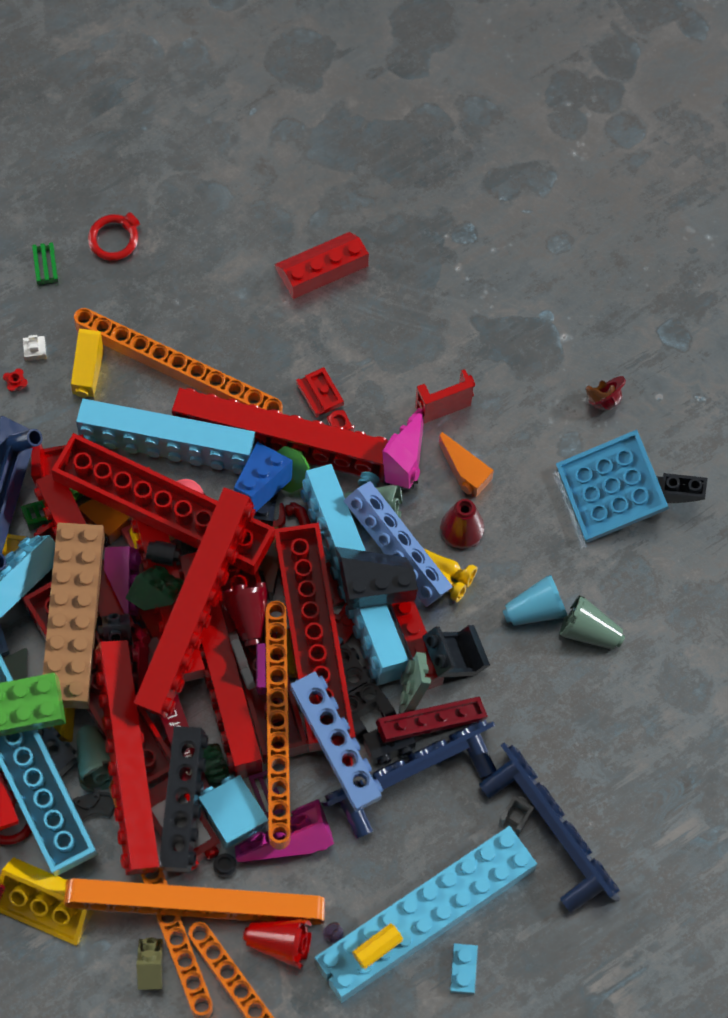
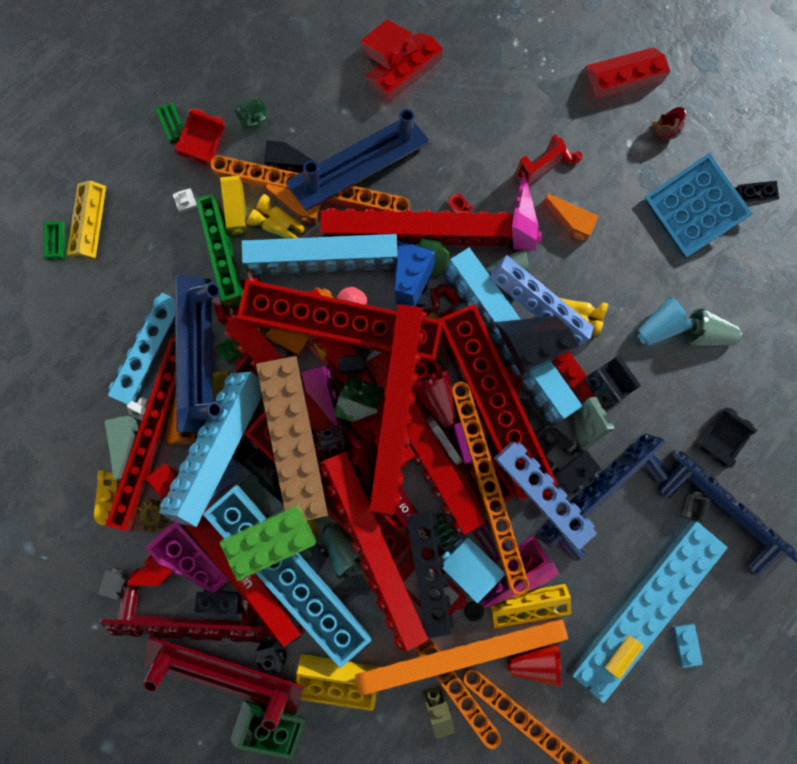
camera: 20 degrees left, 15 degrees up
red plate [3,368,28,392] -> none
red piece [88,212,140,261] -> none
red plate [296,367,344,418] -> none
clear purple hinge [323,922,344,943] -> none
medium azure bush [358,471,380,487] -> none
dark red plate [375,696,488,743] -> none
dark red cone [440,499,485,549] -> none
none -> red panel [175,108,226,168]
none -> green brick [196,193,243,309]
none -> black slope [232,439,284,505]
none -> clear green gear [235,96,268,128]
none -> yellow piece [247,194,305,239]
none -> black slope [264,140,319,173]
none -> orange slope [266,184,323,225]
none -> dark blue piece [286,109,429,211]
none -> red brick [360,19,418,70]
none -> yellow fence [490,584,571,629]
none -> red arm [562,149,583,164]
none -> red slope [585,47,670,100]
none -> black panel [695,408,758,469]

